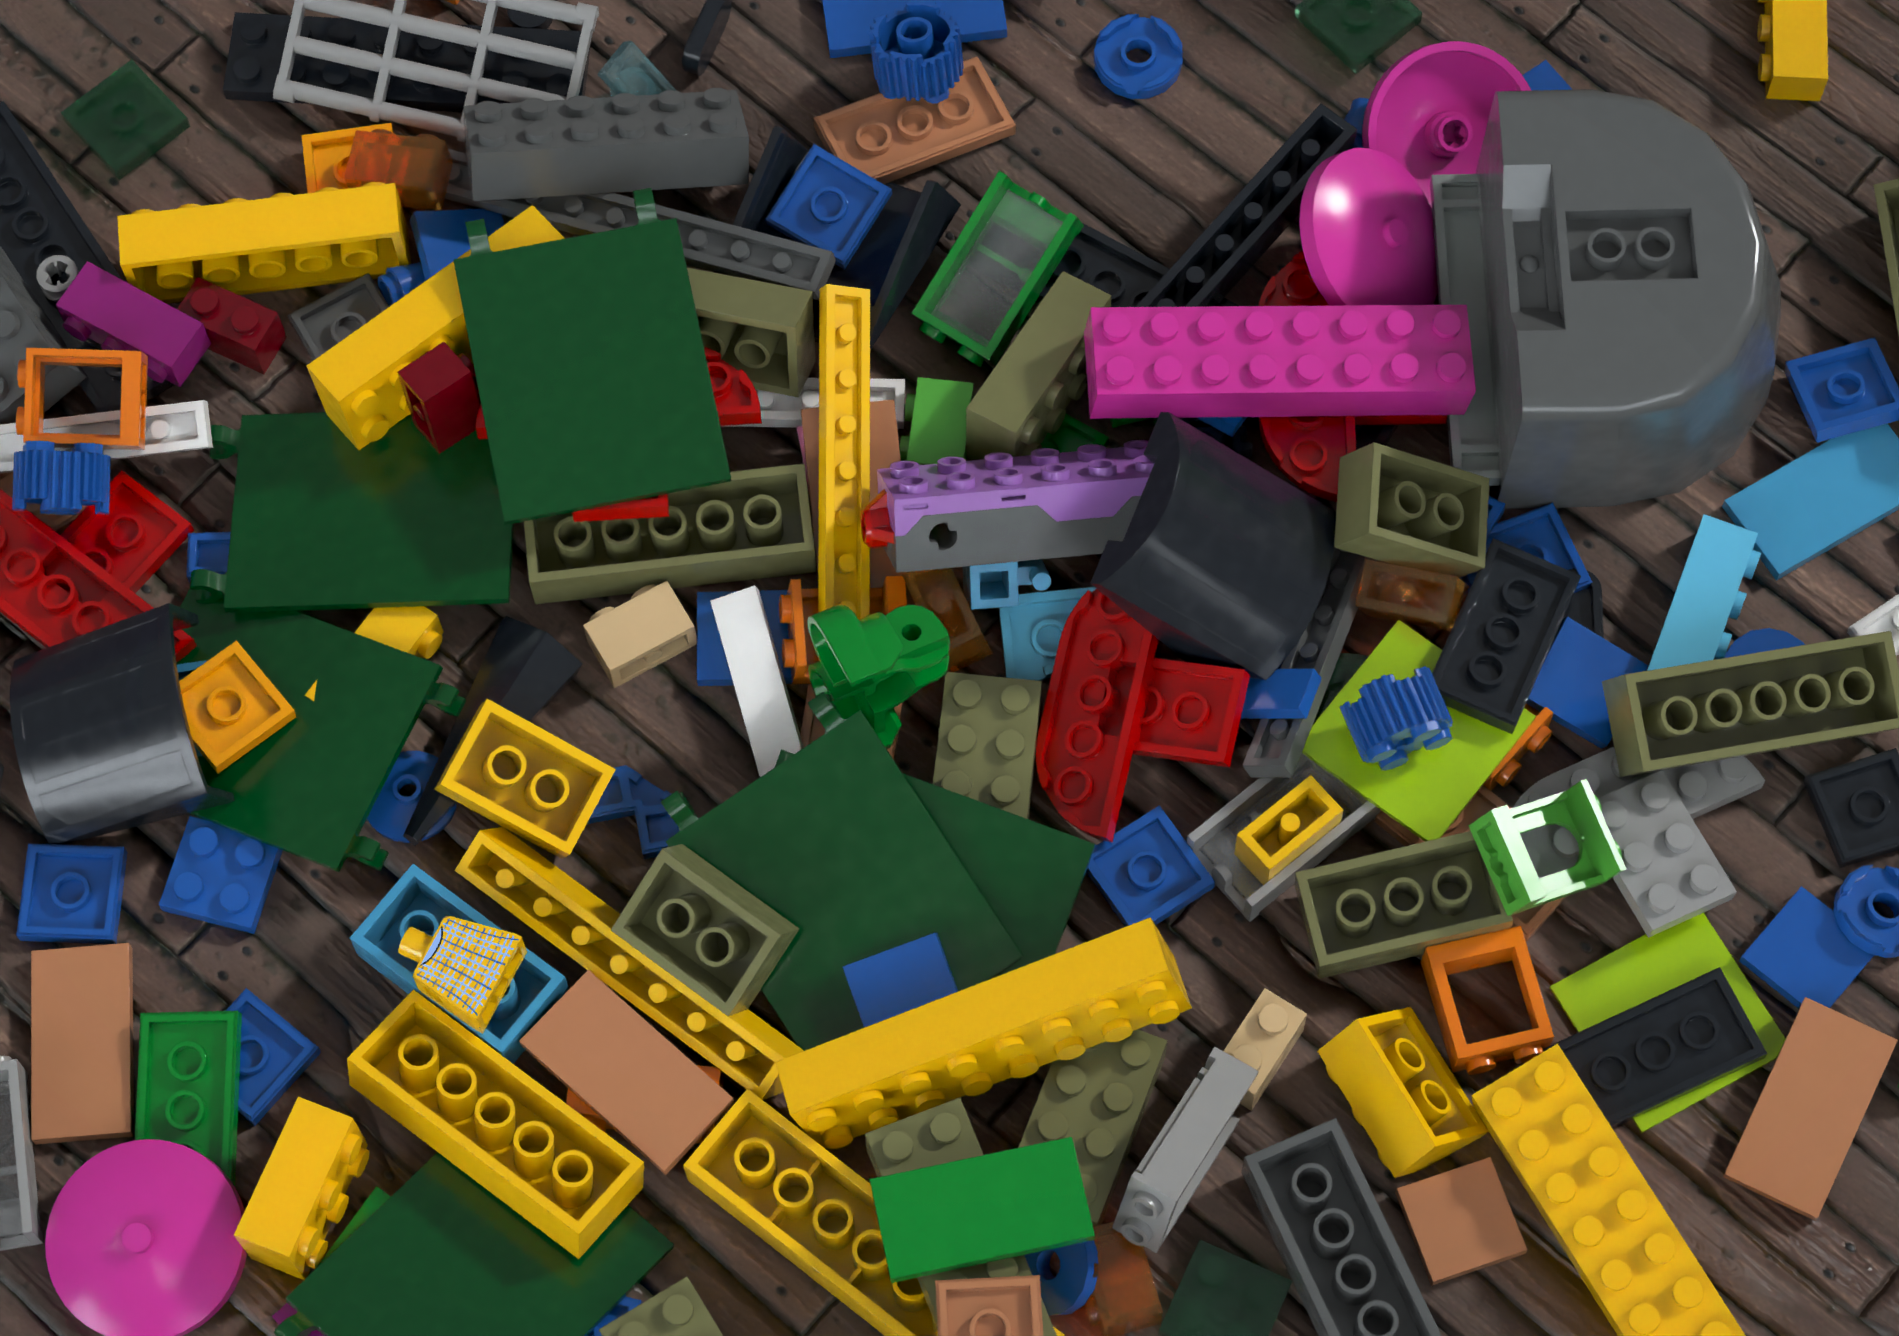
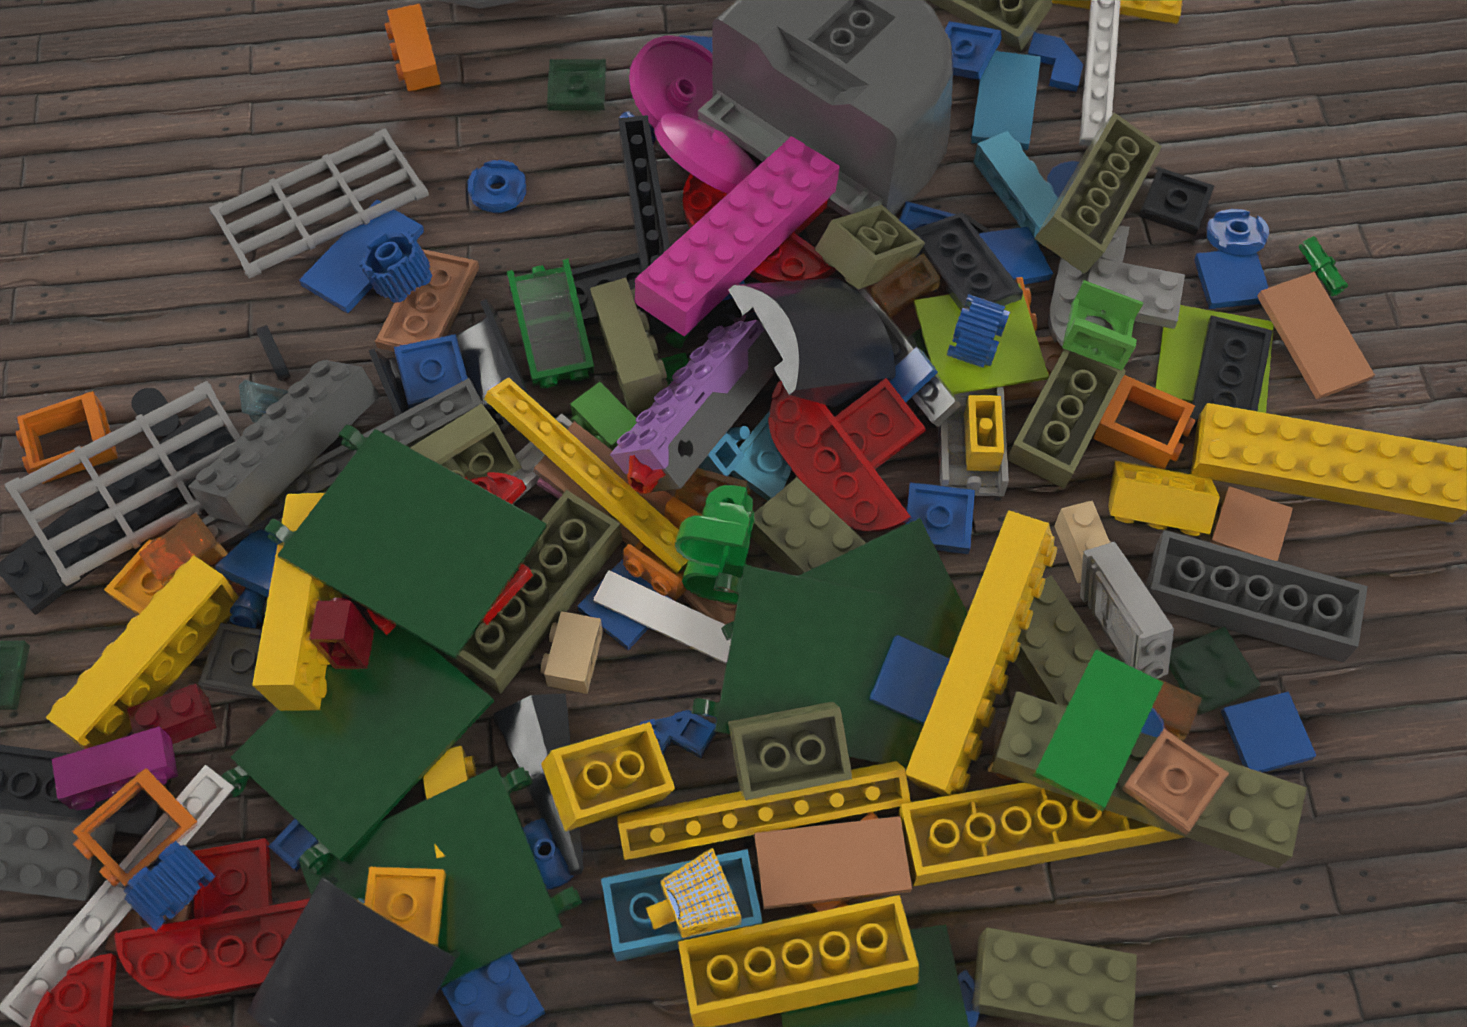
camera: 50 degrees left, 5 degrees down
light grey bush [36,255,79,302] -> none

